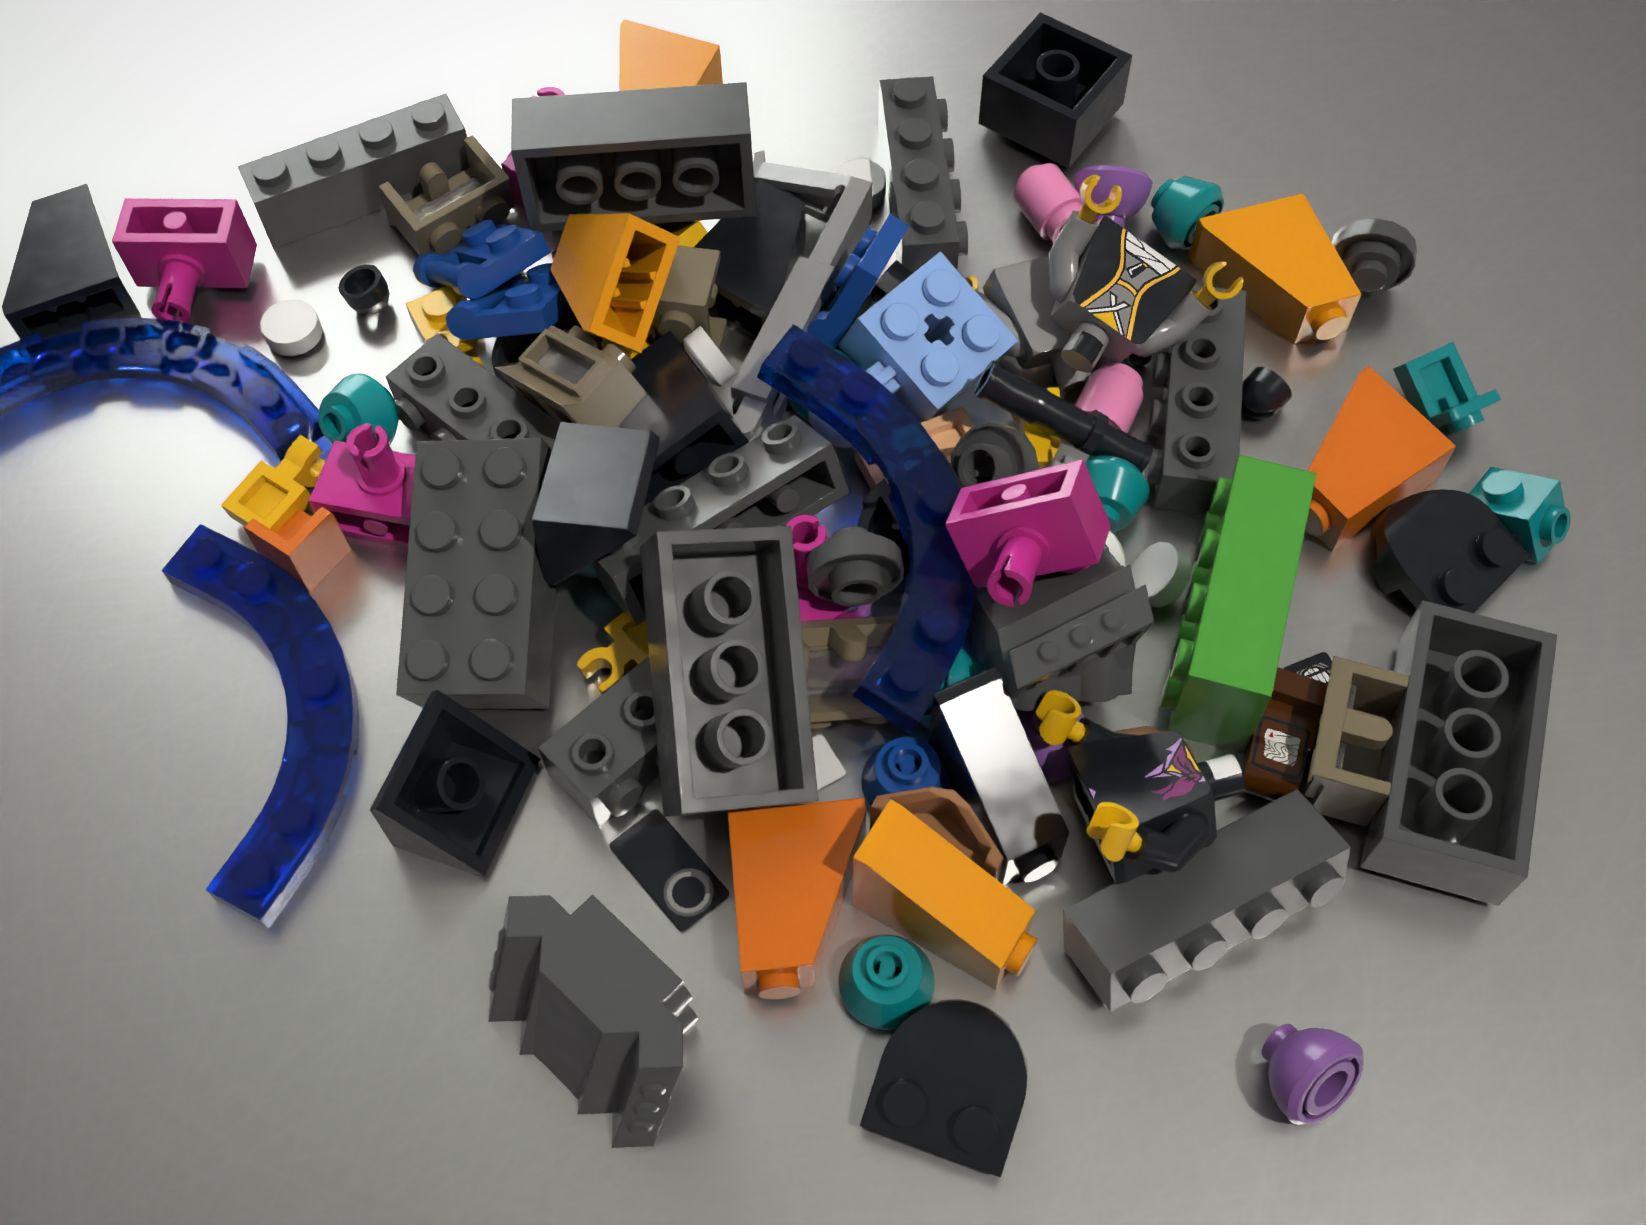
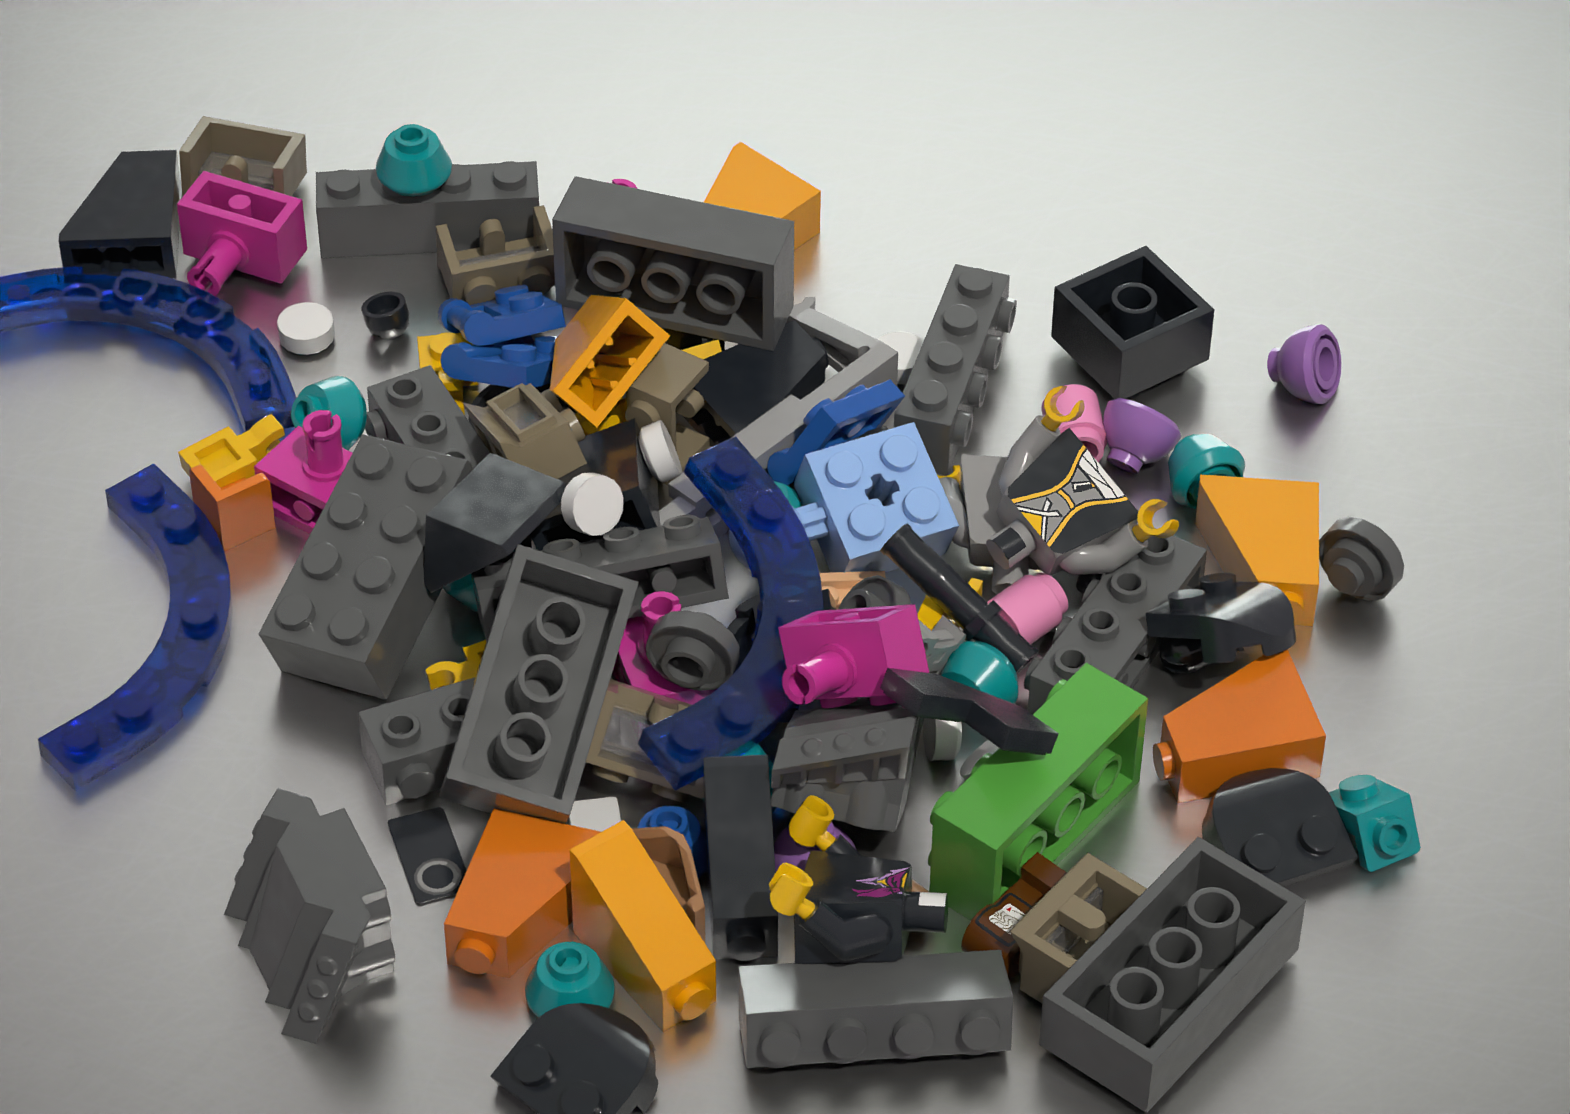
camera: 20 degrees right, 15 degrees down
black slope [370,690,541,876] -> none
teal bracket [1393,342,1501,435] -> none
none -> dark tan window [179,116,307,197]
none -> teal cone [376,124,452,197]
none -> white piece [561,473,624,536]
none -> black tile [880,668,1059,755]
none -> black slope [1145,573,1296,663]
none -> medium lavender brick [1267,324,1342,404]

